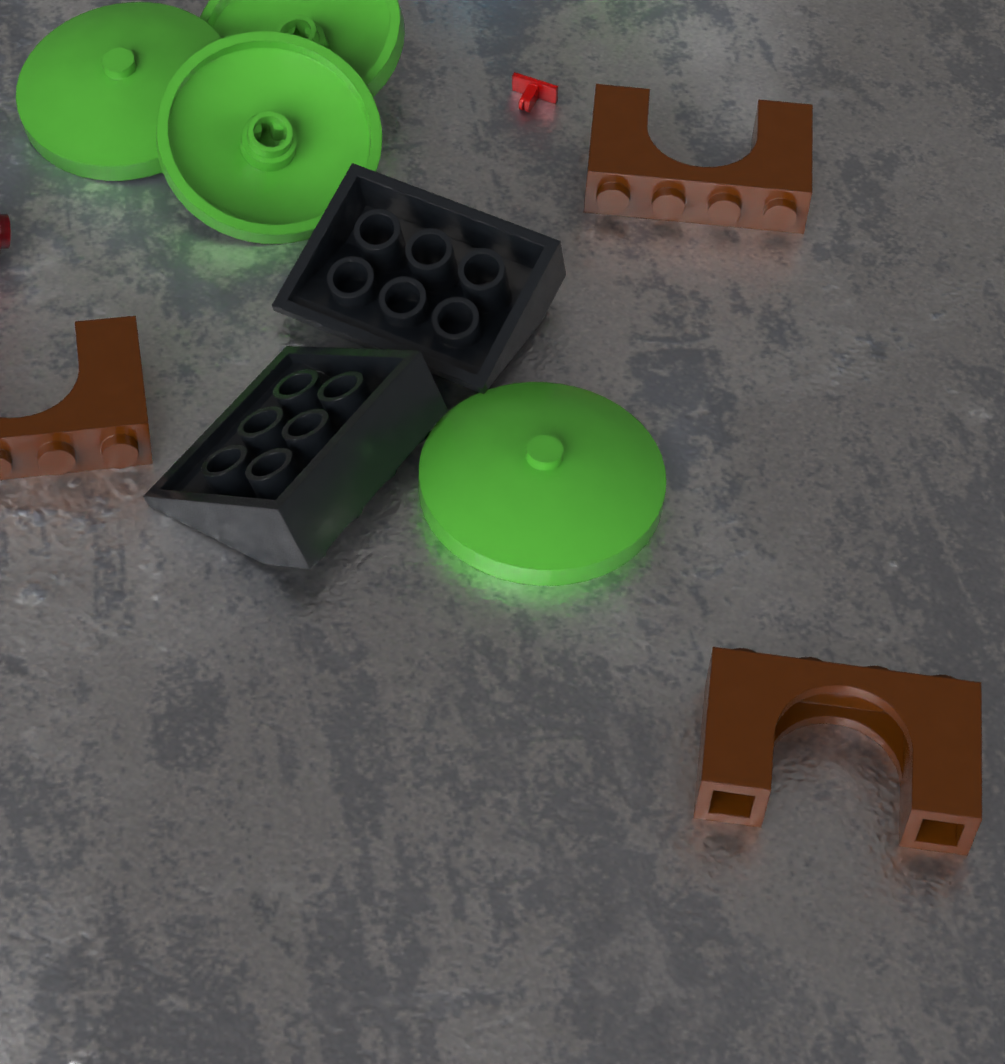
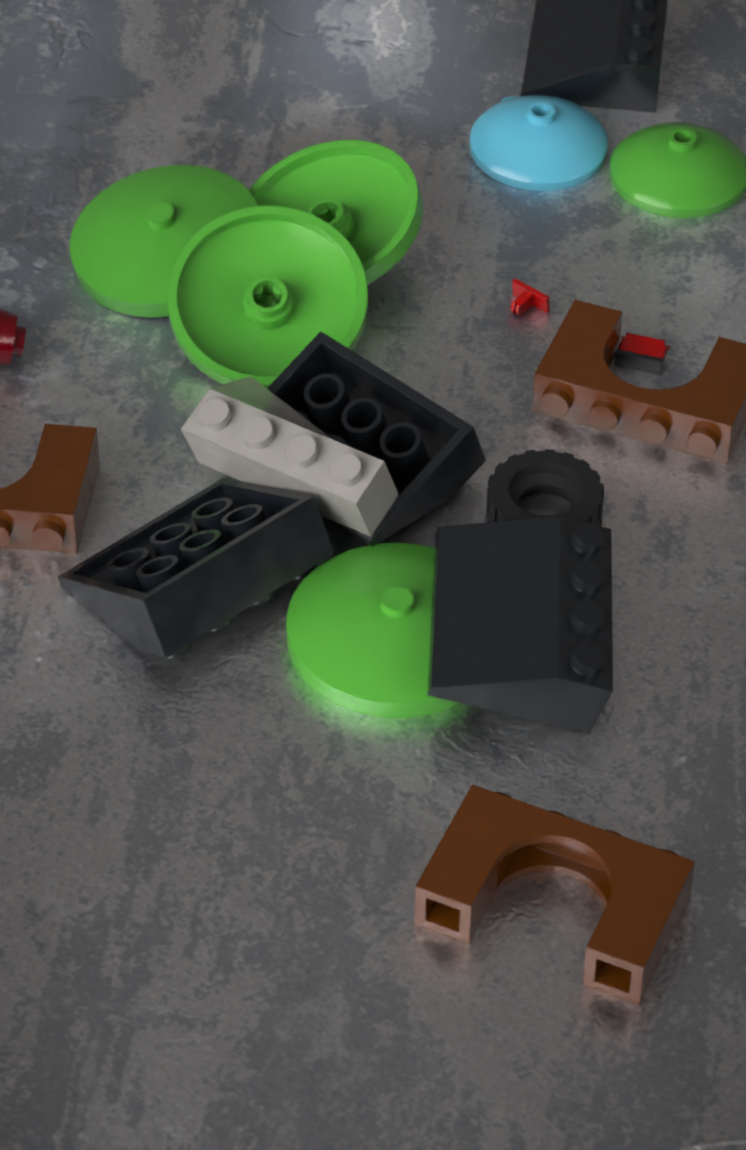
camera: 20 degrees right, 5 degrees down
none -> light grey wedge [181,376,399,537]
none -> black slope [428,516,613,734]
none -> black tyre [486,449,604,526]
none -> piece [615,333,670,375]

